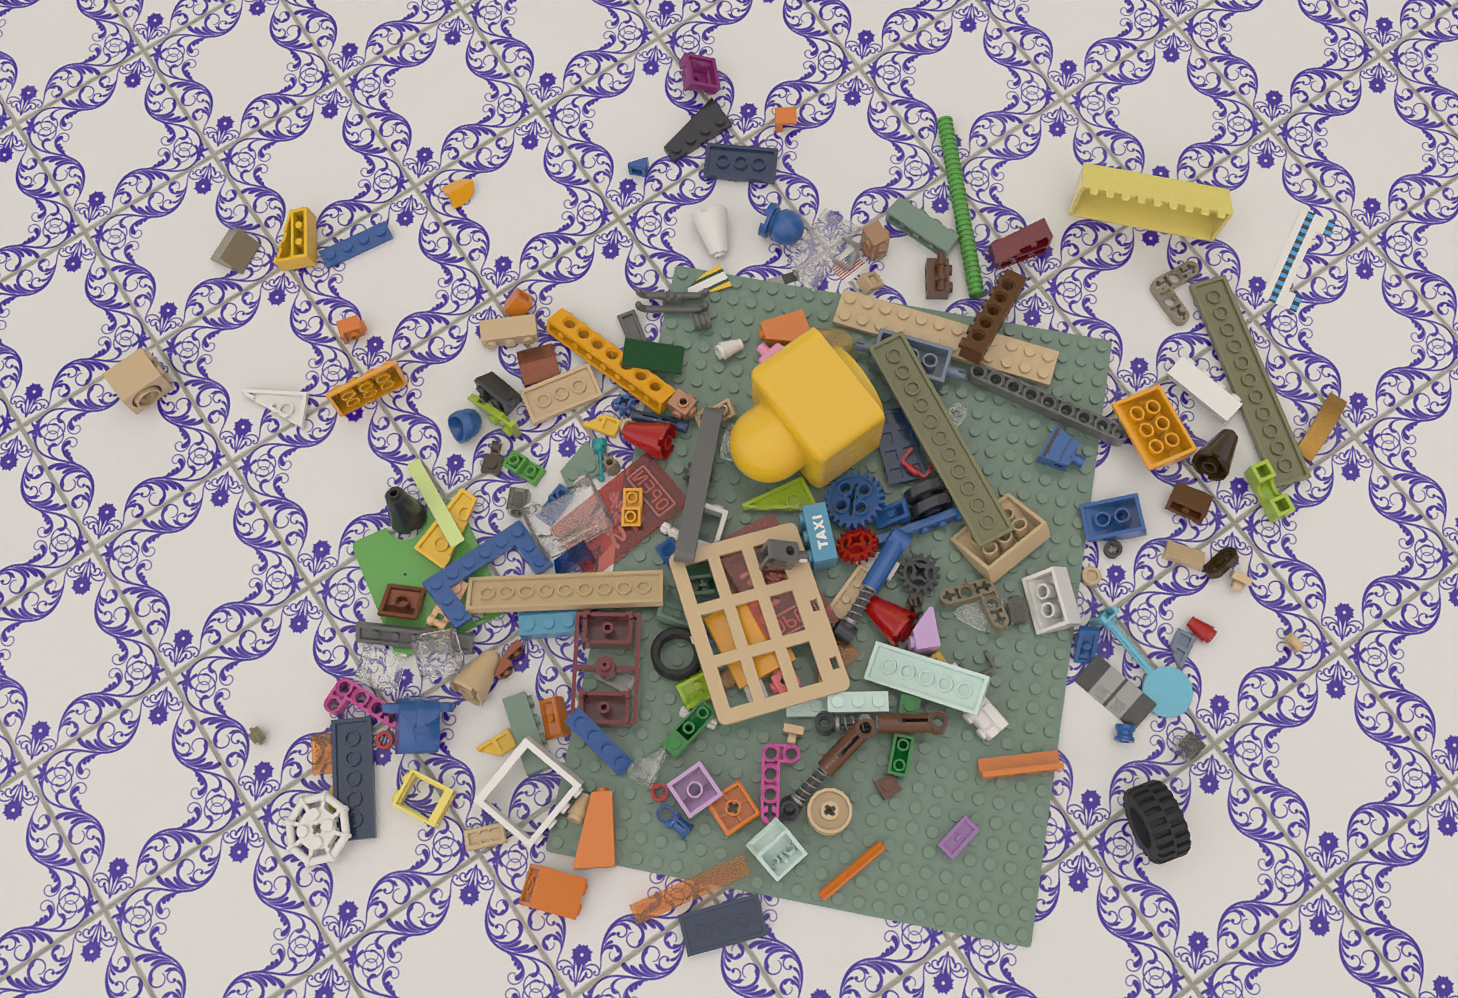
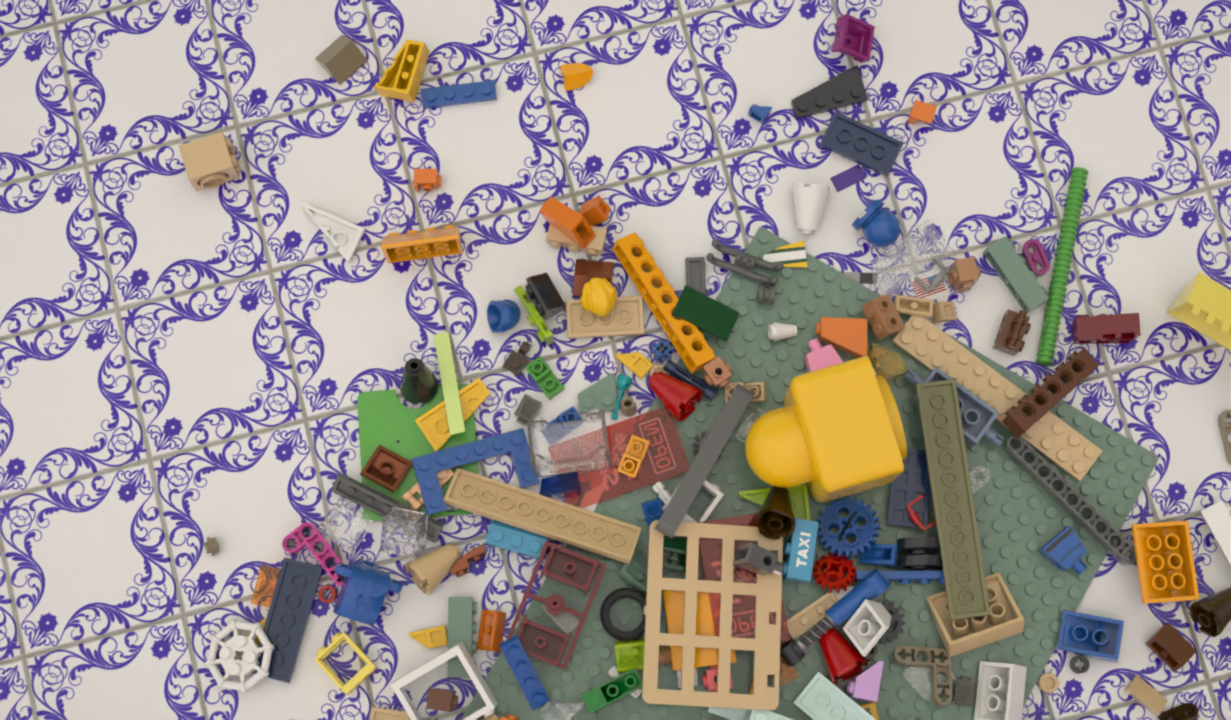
camera: 15 degrees right, 5 degrees up
none -> reddish brown brick [426,687,458,712]
none -> orange slope [539,197,596,249]
none -> yellow hair [580,277,617,317]
none -> dark brown cone [755,486,796,540]
none -> dark purple sticker [830,164,866,192]
none -> white slope [843,599,891,657]
none -> medium nougat brick [862,294,906,341]
none -> tan slope [893,294,934,318]
none -> magenta plate [1022,239,1050,276]

